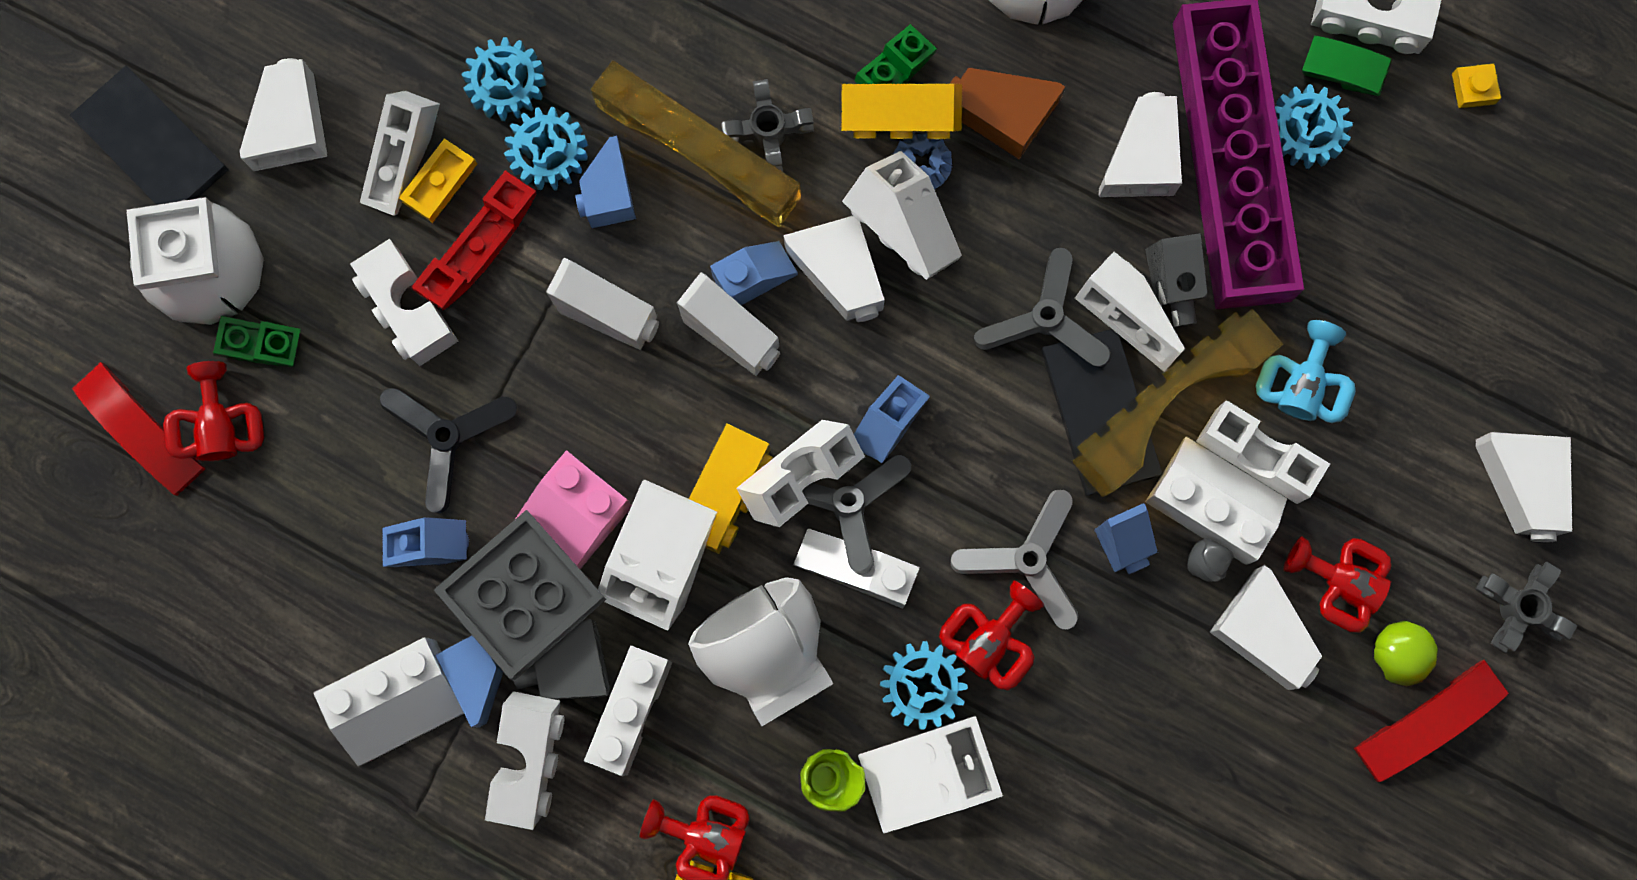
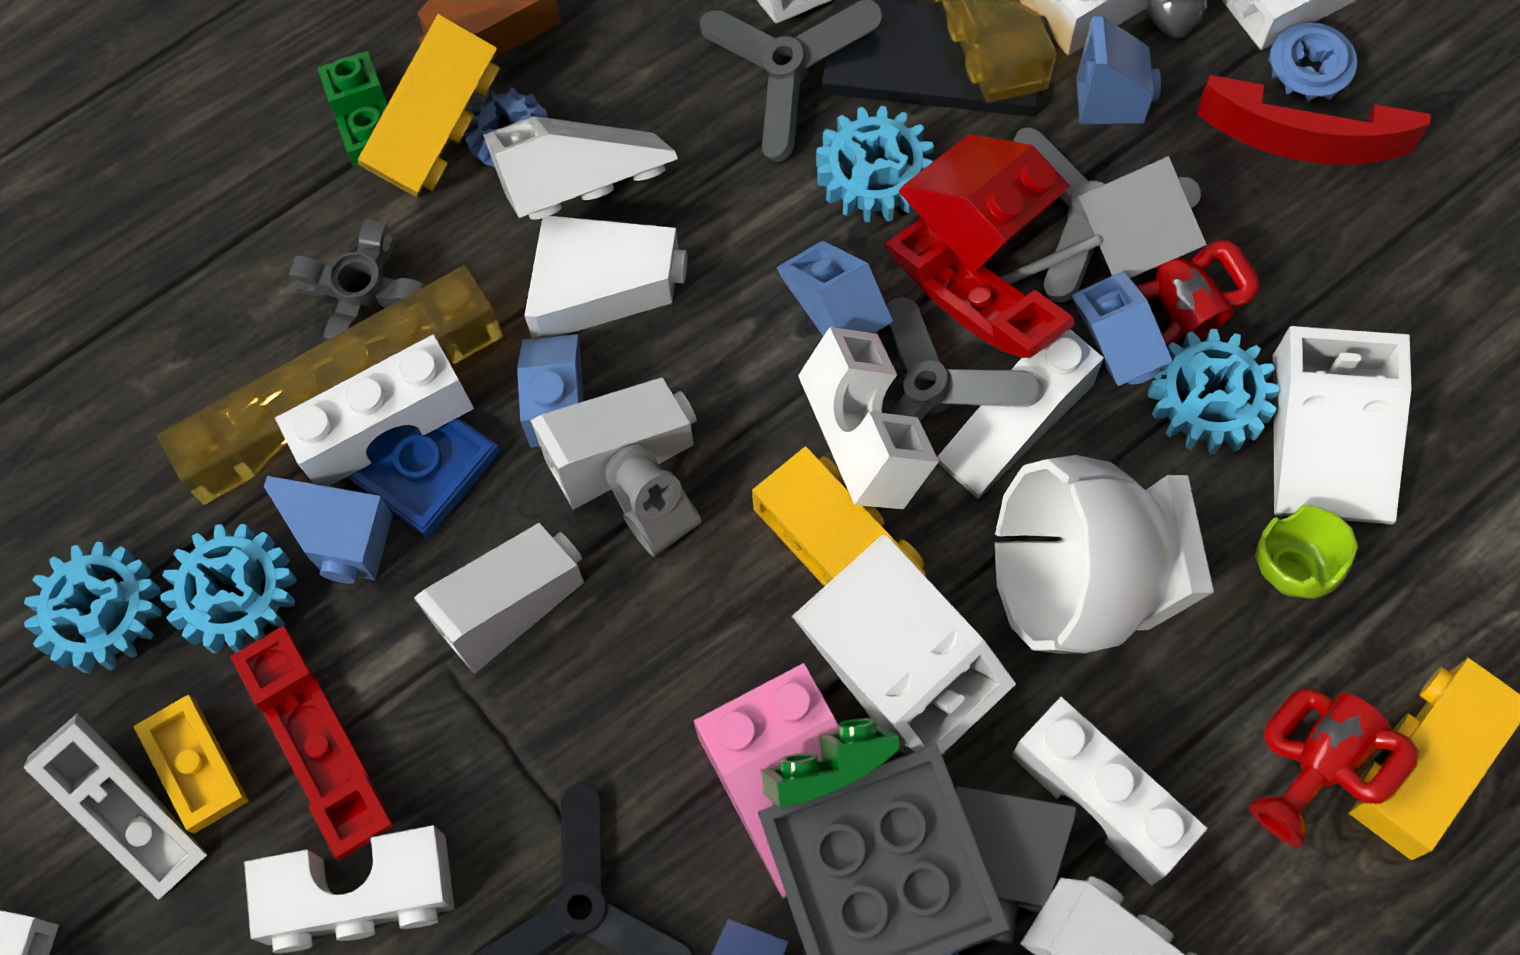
camera: 65 degrees left, 10 degrees down
none -> white arch [275,334,474,486]
none -> blue tile [344,417,501,539]
none -> light grey piece [605,444,702,557]
none -> green slope [761,719,900,808]
none -> medium azure gear [816,106,934,222]
none -> red slope [886,217,1075,359]
none -> red slope [898,134,1070,274]
none -> light grey piece [1000,156,1207,284]
none -> medium blue slope [1072,271,1173,386]
none -> red slope [1197,75,1431,165]
none -> medium blue gear [1267,23,1357,103]

